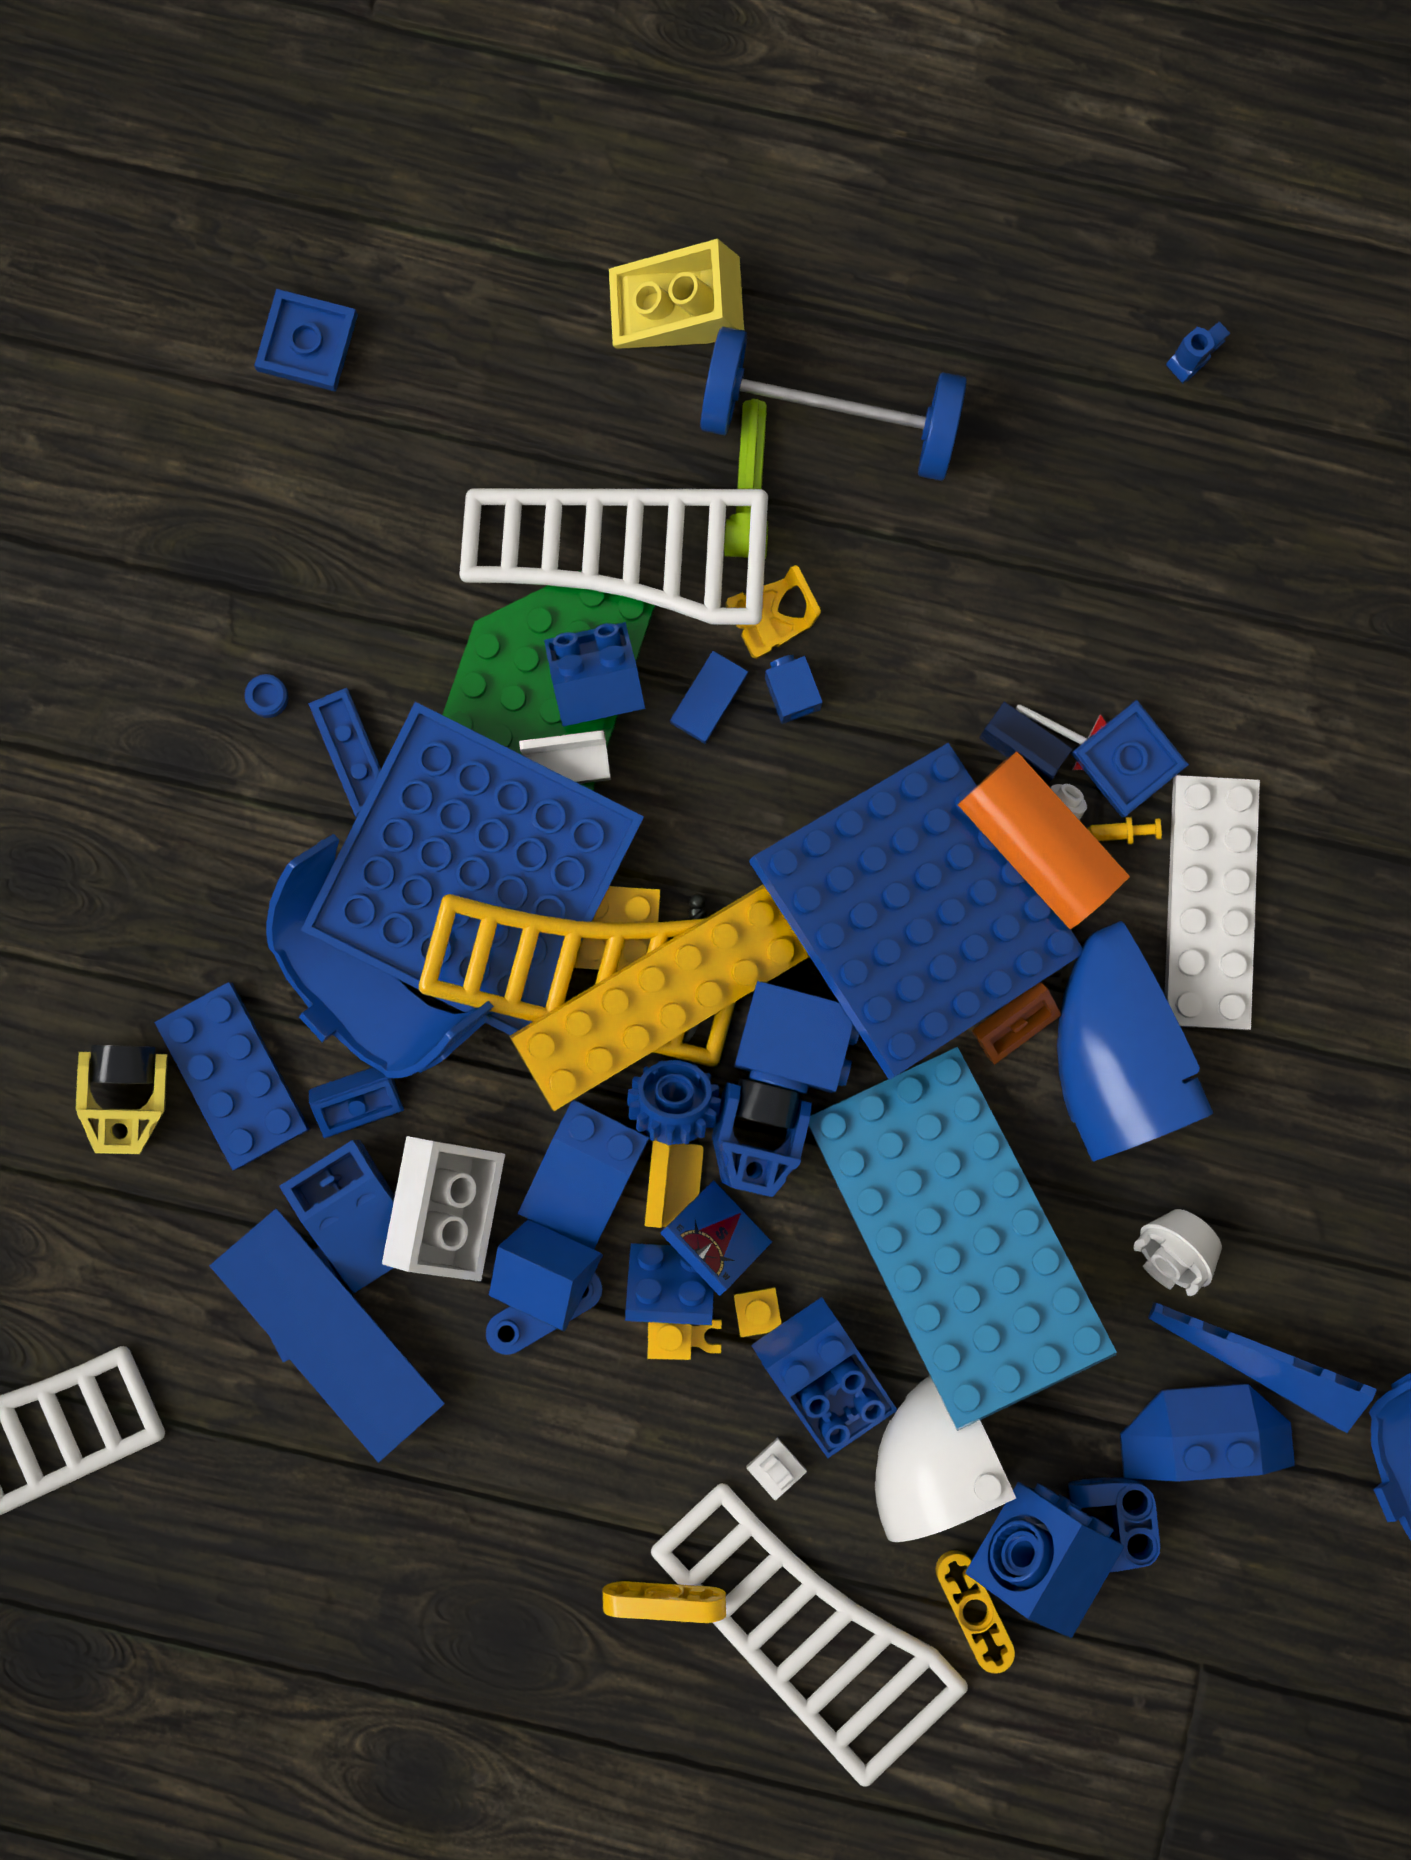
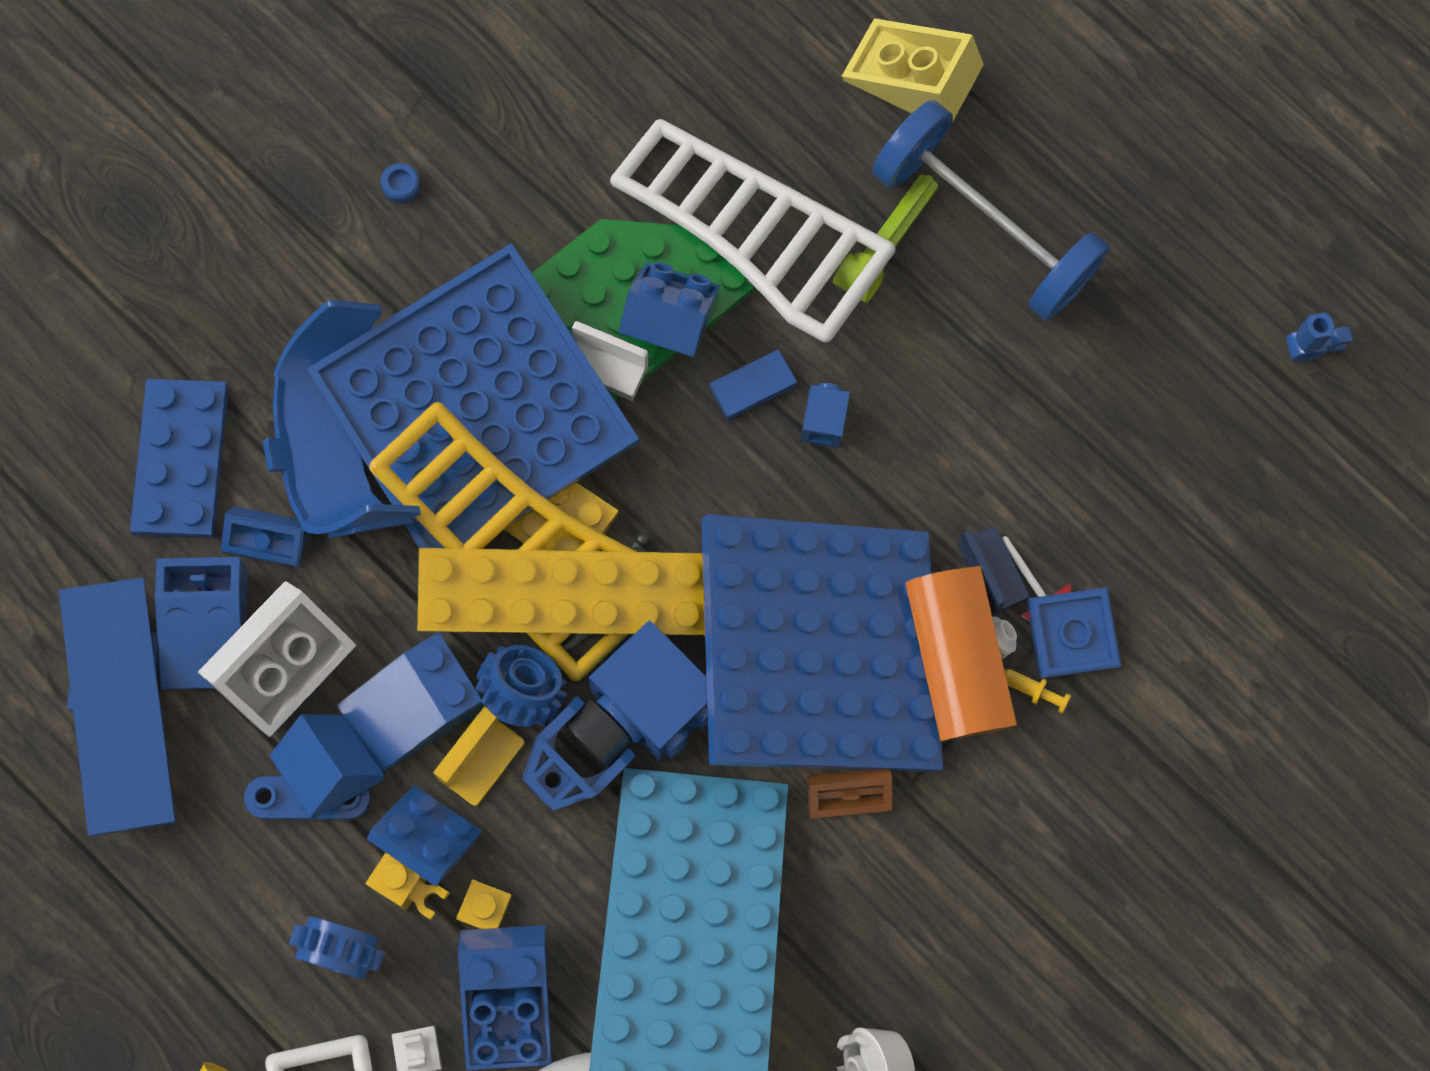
camera: 25 degrees right, 10 degrees down
light yellow piece [76,1045,167,1154] -> none
blue tile [308,688,382,818] -> none
blue tile [660,1180,772,1296] -> none
yellow piece [726,565,821,659] -> none
blue panel [1057,921,1213,1161] -> none
white plate [1165,775,1260,1030] -> none
none -> blue gear [289,916,385,980]

